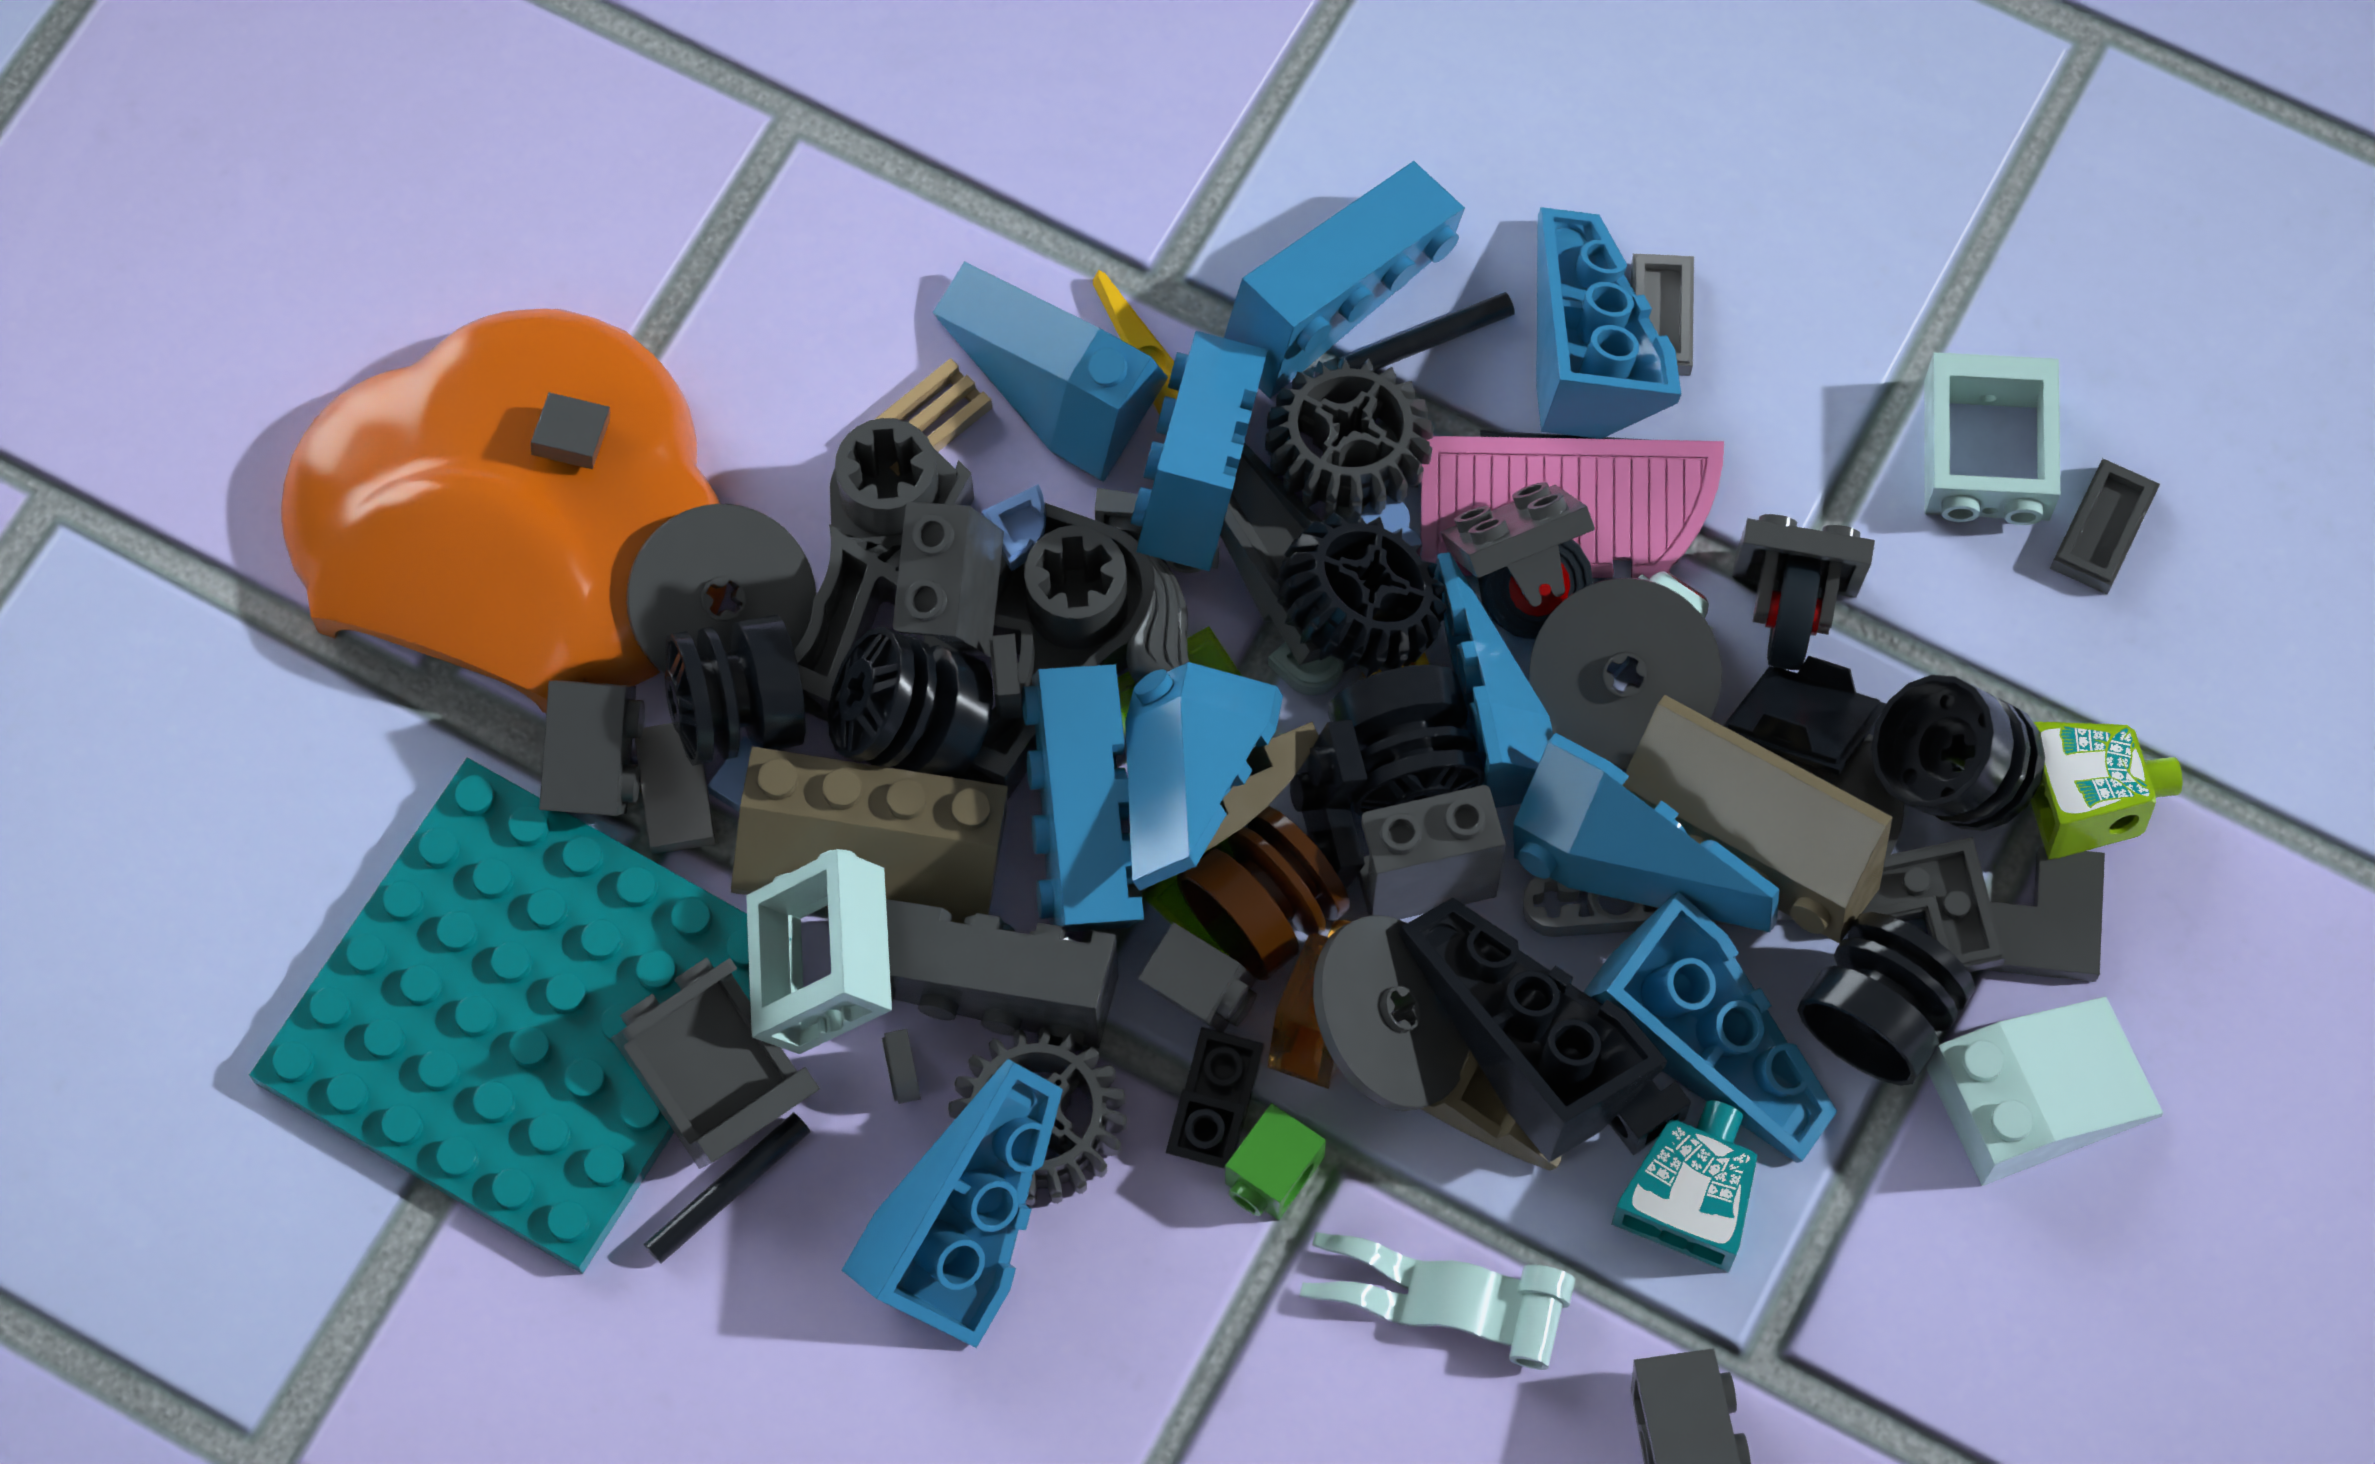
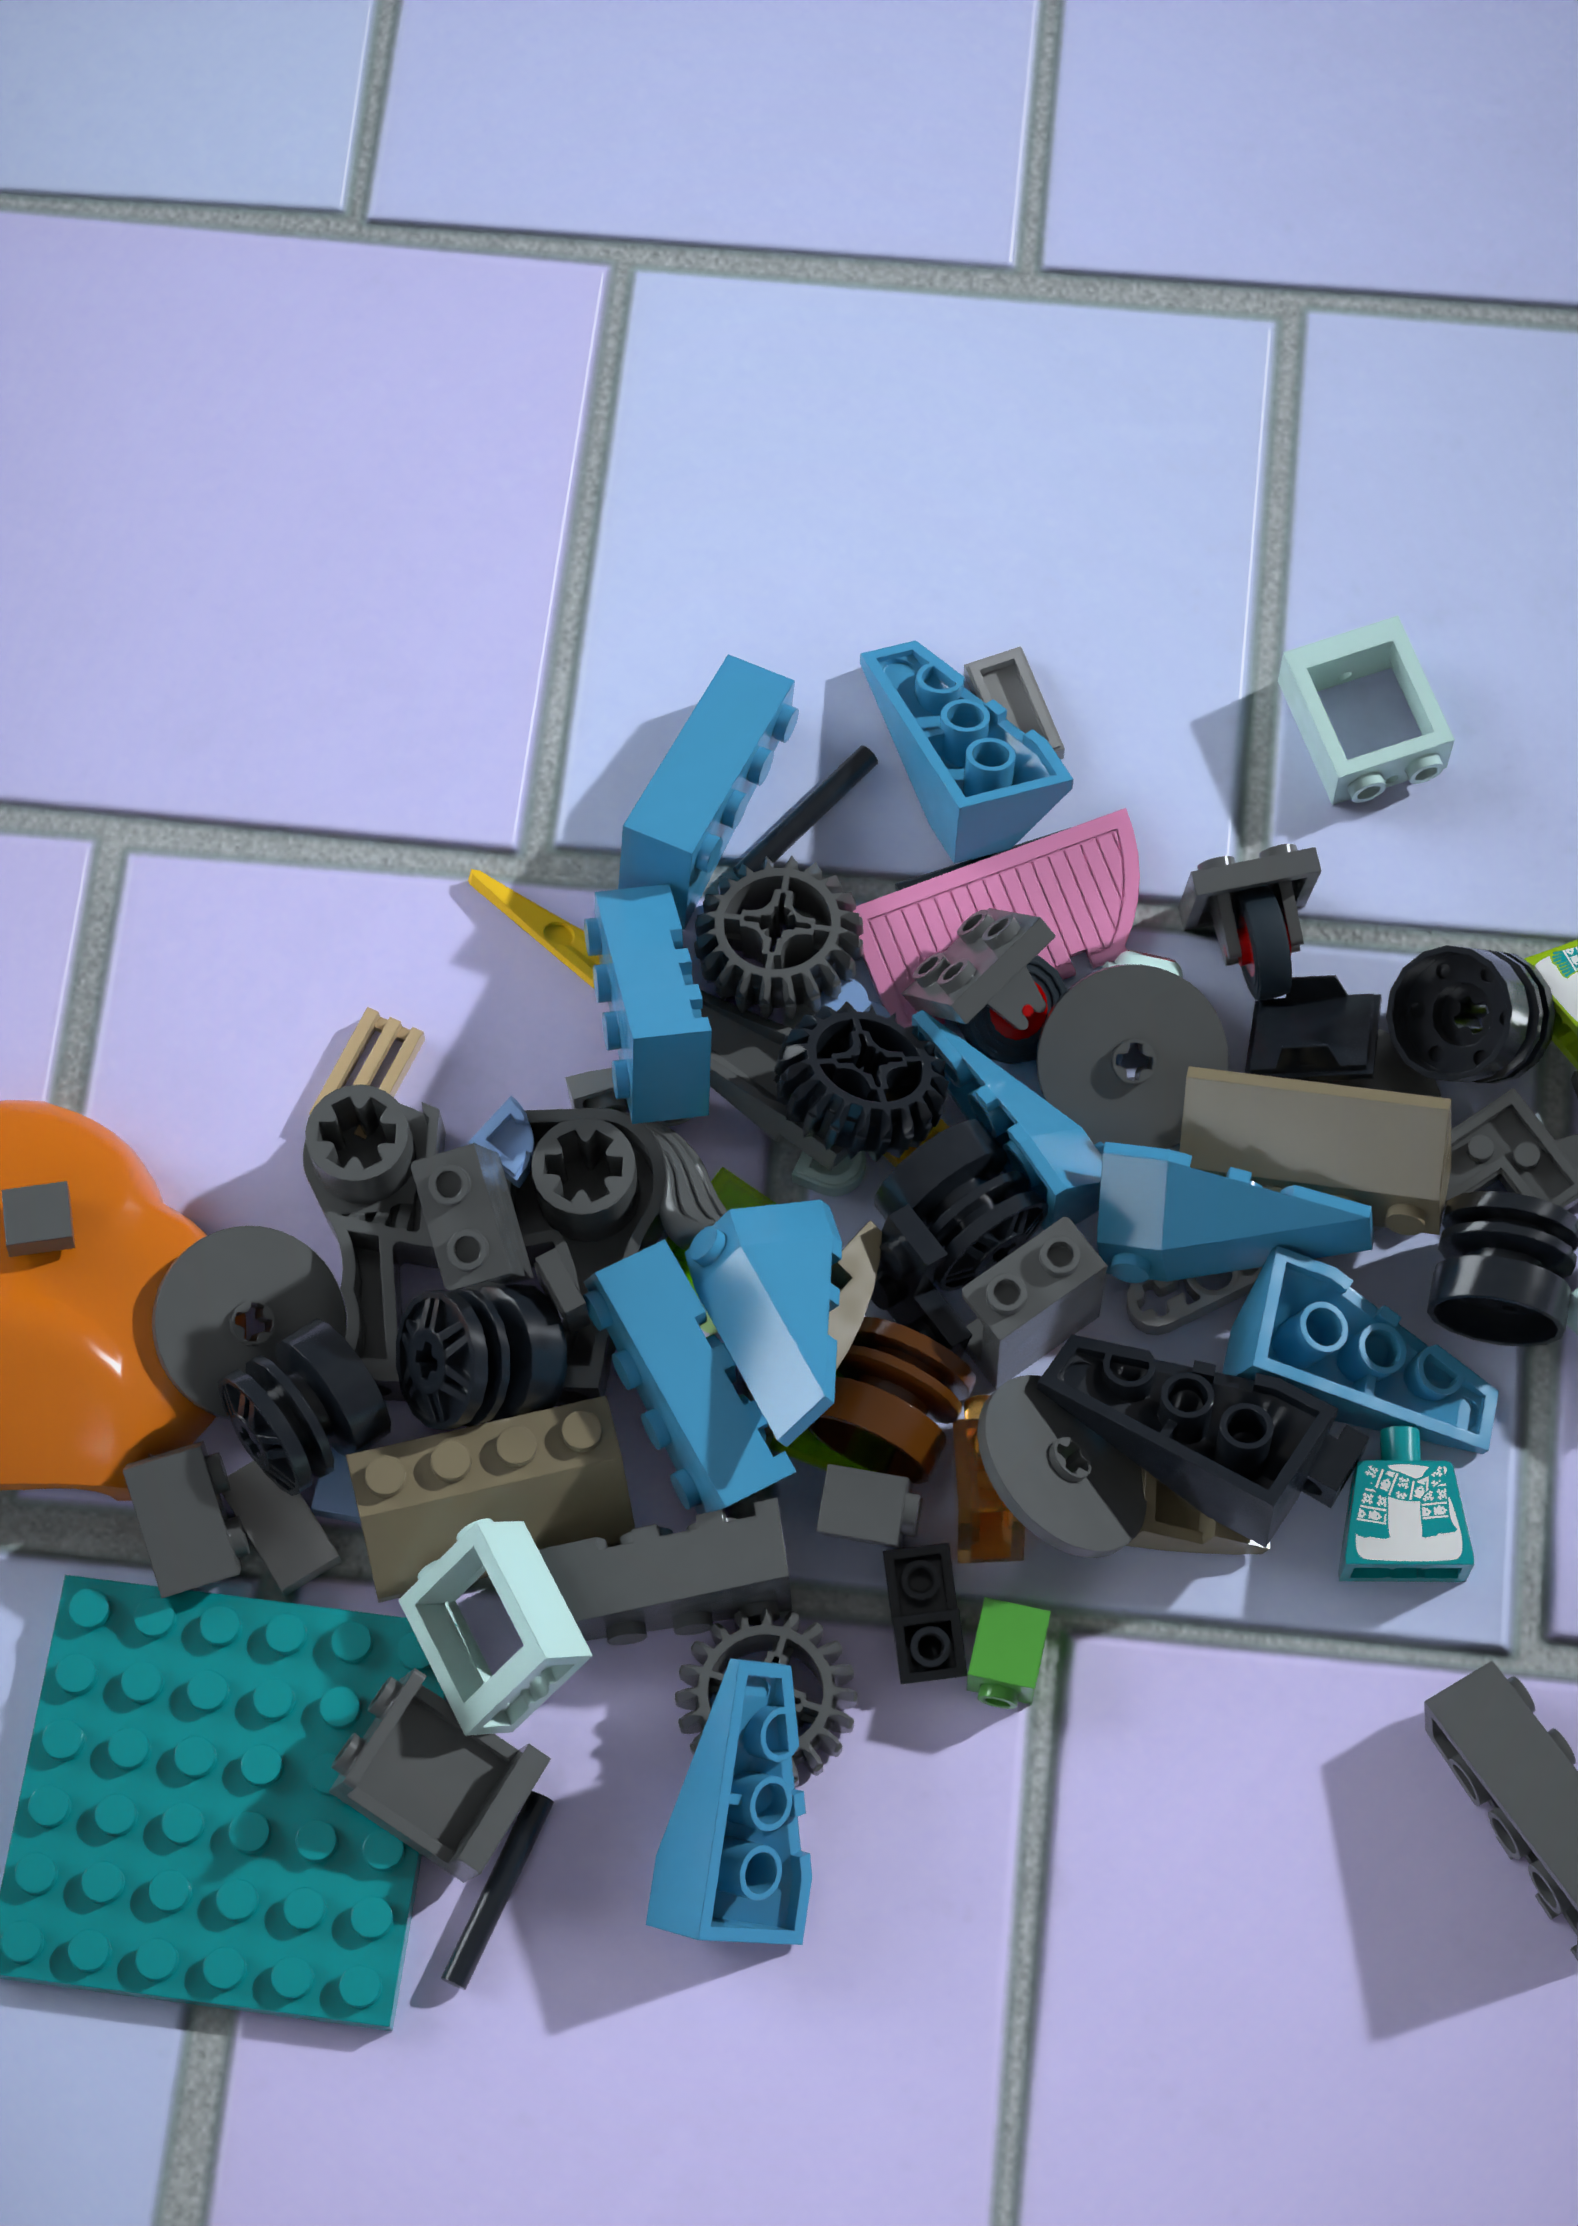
camera: 20 degrees left, 0 degrees up
dark grey tile [882,1029,921,1104] -> none
dark azure wedge [932,261,1168,483] -> none
light aqua flag [1299,1232,1575,1370] -> none
dark grey tile [2050,458,2160,595] -> none

